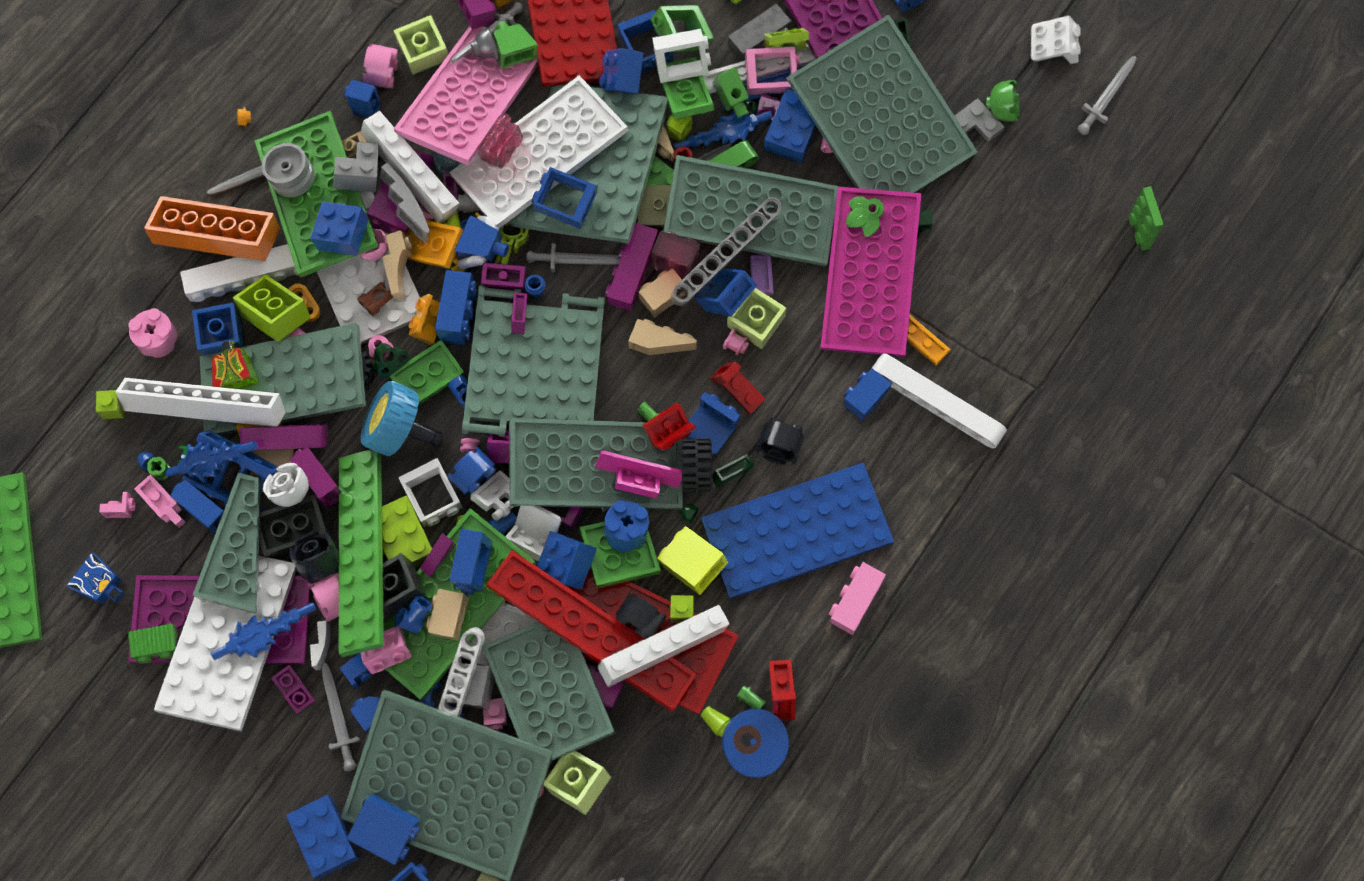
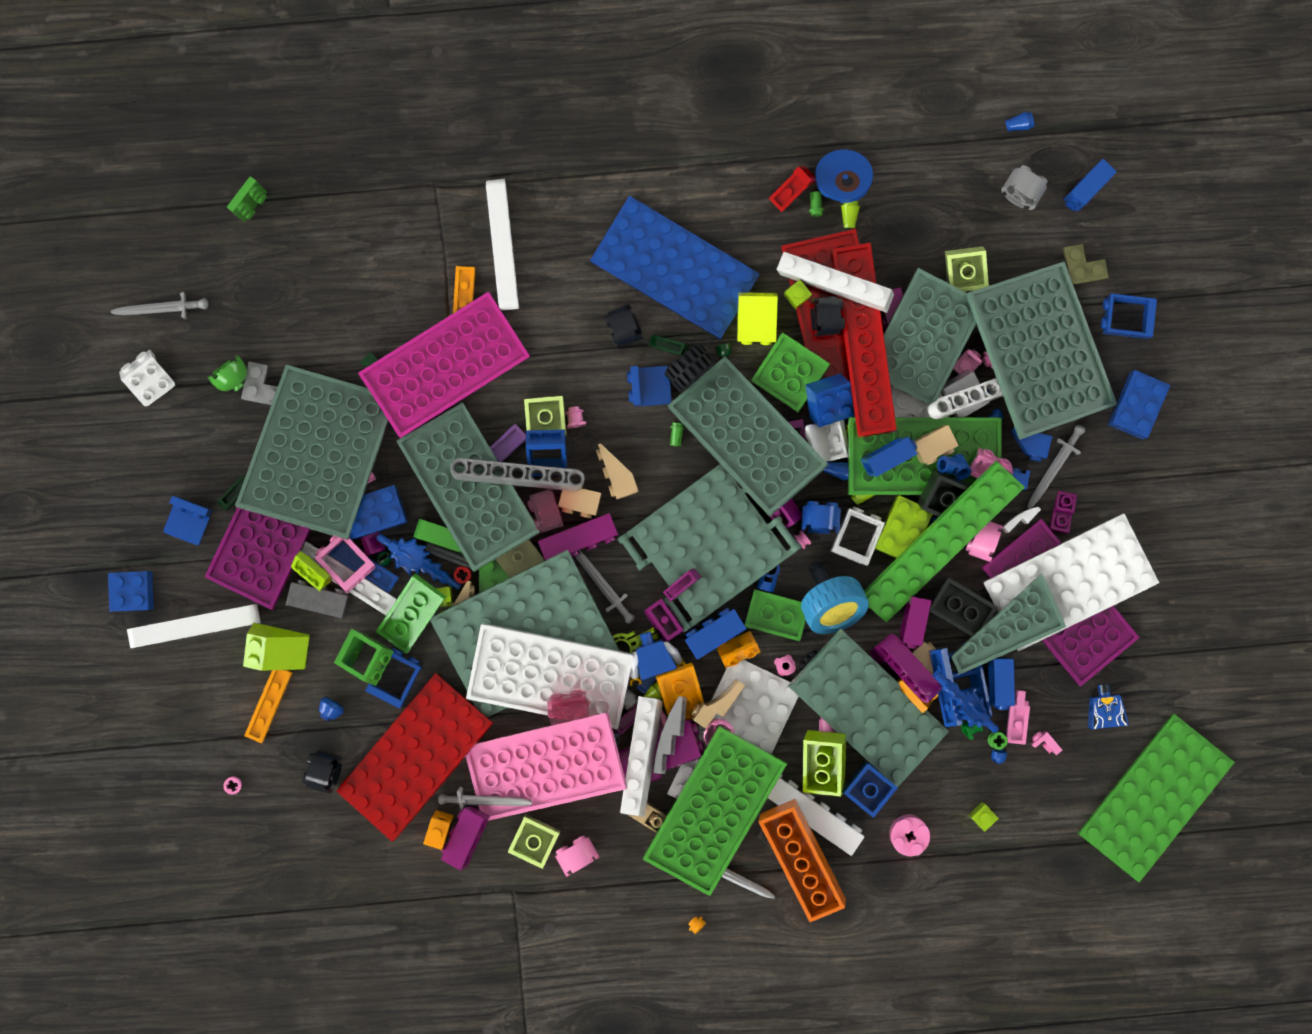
camera: 135 degrees left, 15 degrees up
white brick [116,378,286,427] -> none
bright green brick [128,624,179,664] -> none
blue piece [210,602,317,661] -> none
torso [212,341,259,389] -> none
light grey wheel [261,143,315,197] -> none
white cylinder [263,463,309,507] -> none
light orange plate [288,284,320,322] -> none
black brick [289,531,339,584] -> none
blue brick [310,201,369,256] -> none
light grey brick [333,142,378,192] -> none
blue brick [344,80,381,119] -> none
blue brick [347,794,421,865] -> none
copper piece [357,282,393,317] -> none
dark green piece [373,343,409,378] -> none
magenta piece [420,533,457,577] -> none
flat silver piece [470,27,499,61] -> none
white plate [470,471,518,521] -> none
bright green torso [493,21,537,69] -> none
blue cone [524,275,545,299] -> none
blue window [532,167,597,229] -> none
dark pink bracket [596,451,682,499] -> none
blue brick [599,48,644,94] -> none
blue brick [604,500,649,552] -> none
red bracket [642,403,696,450] -> none
white window [653,29,711,83] -> none
red bracket [710,361,765,414] -> none
bright green torso [712,67,749,118] -> none
bright pink brick [829,562,886,635] -> none
blue brick [843,368,891,421] -> none
bright green plate [846,196,884,237] -> none

